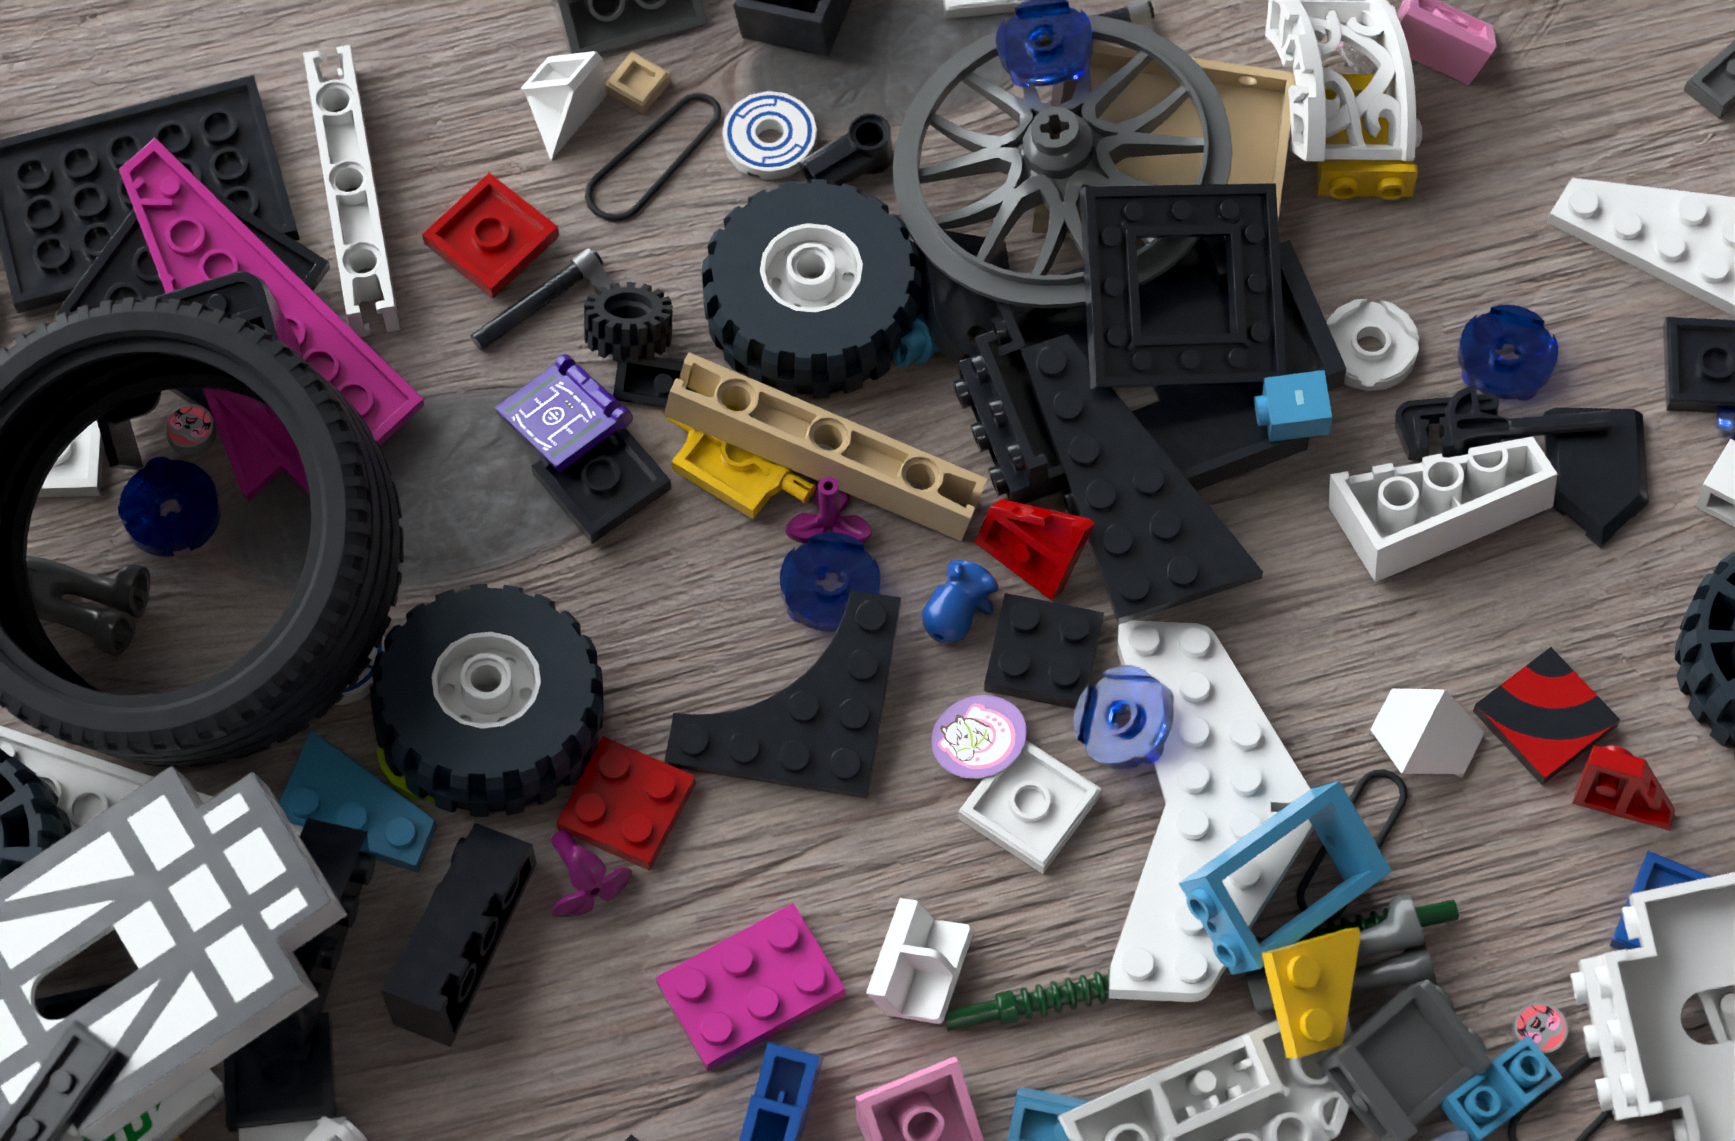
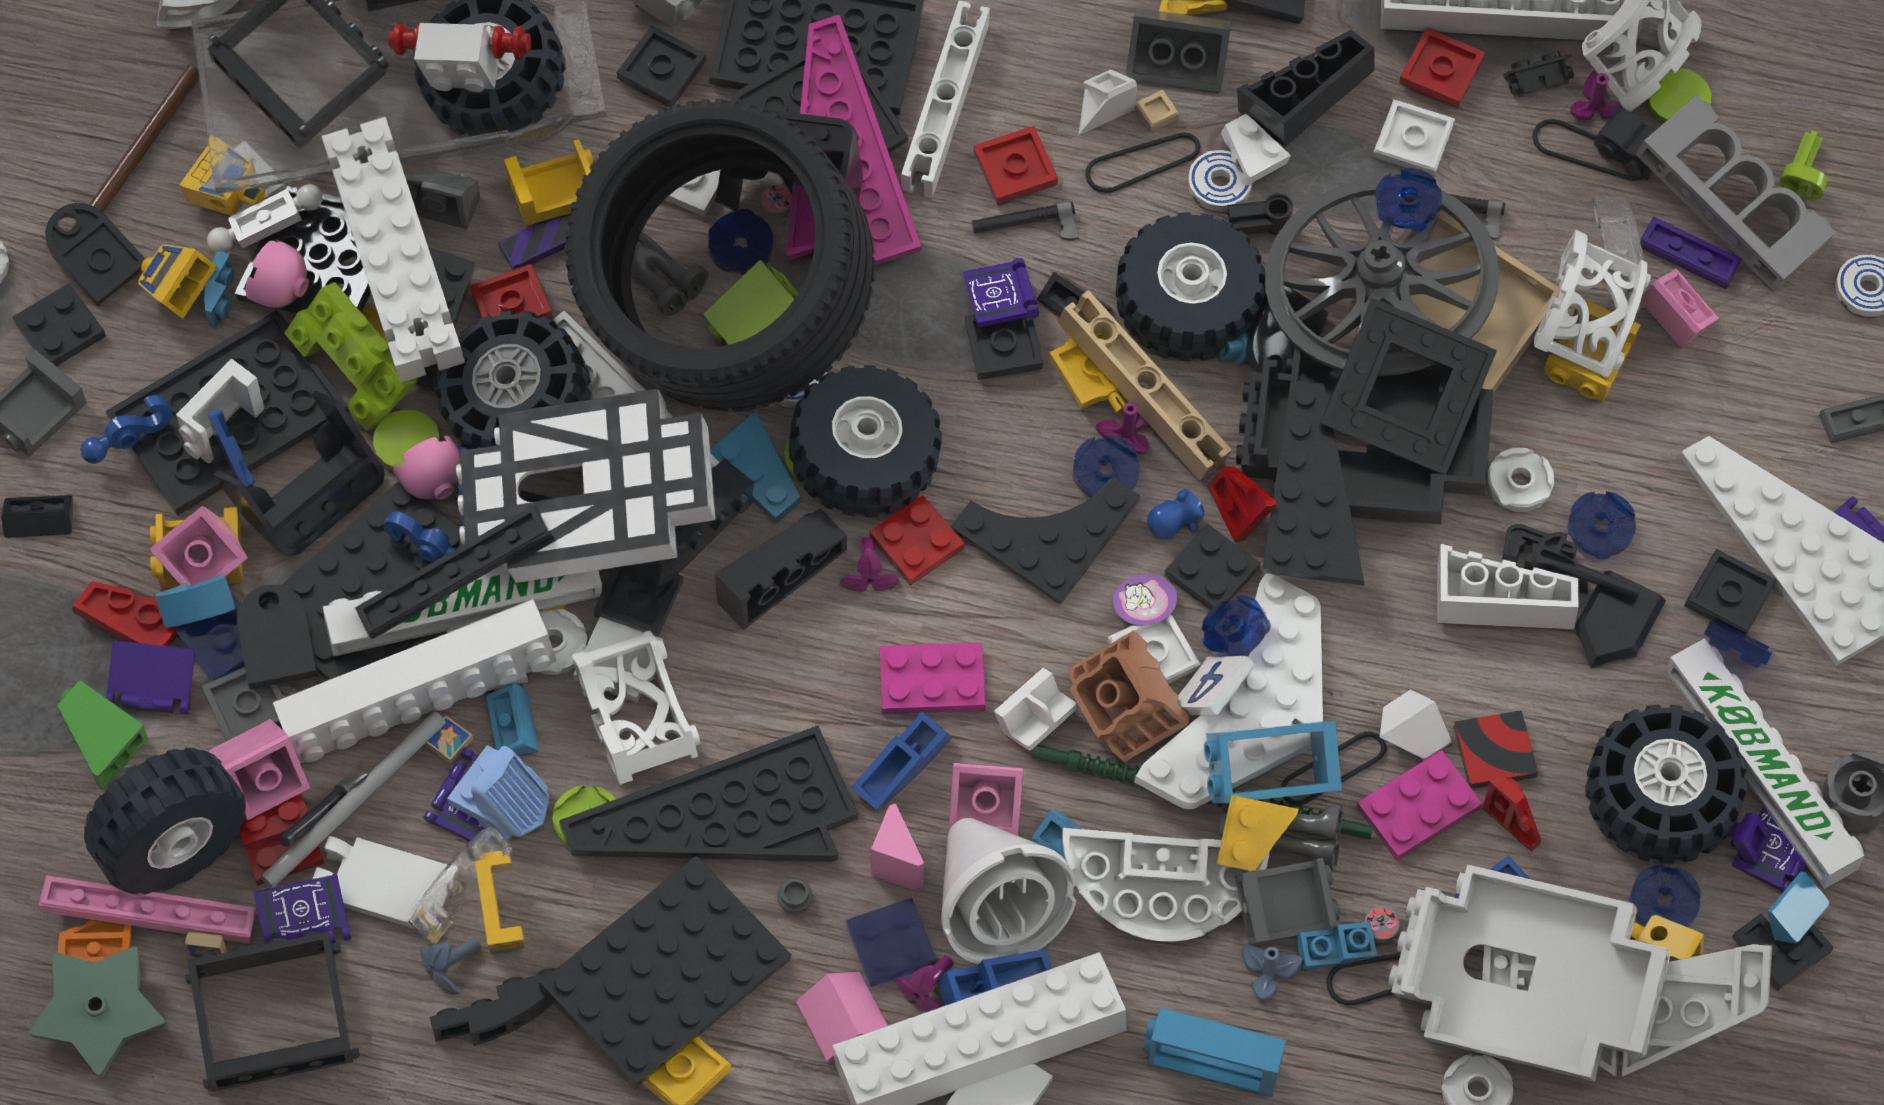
camera: 25 degrees right, 0 degrees up
black tyre [584,282,673,362] -> none
dark azure brick [1255,370,1332,442] -> none
none -> lime slope [703,260,799,345]
none -> nougat slope [1069,630,1189,763]
none -> white tile [1178,656,1255,715]
none -> white wing [1221,114,1291,186]
none -> dark pink plate [1356,750,1483,861]

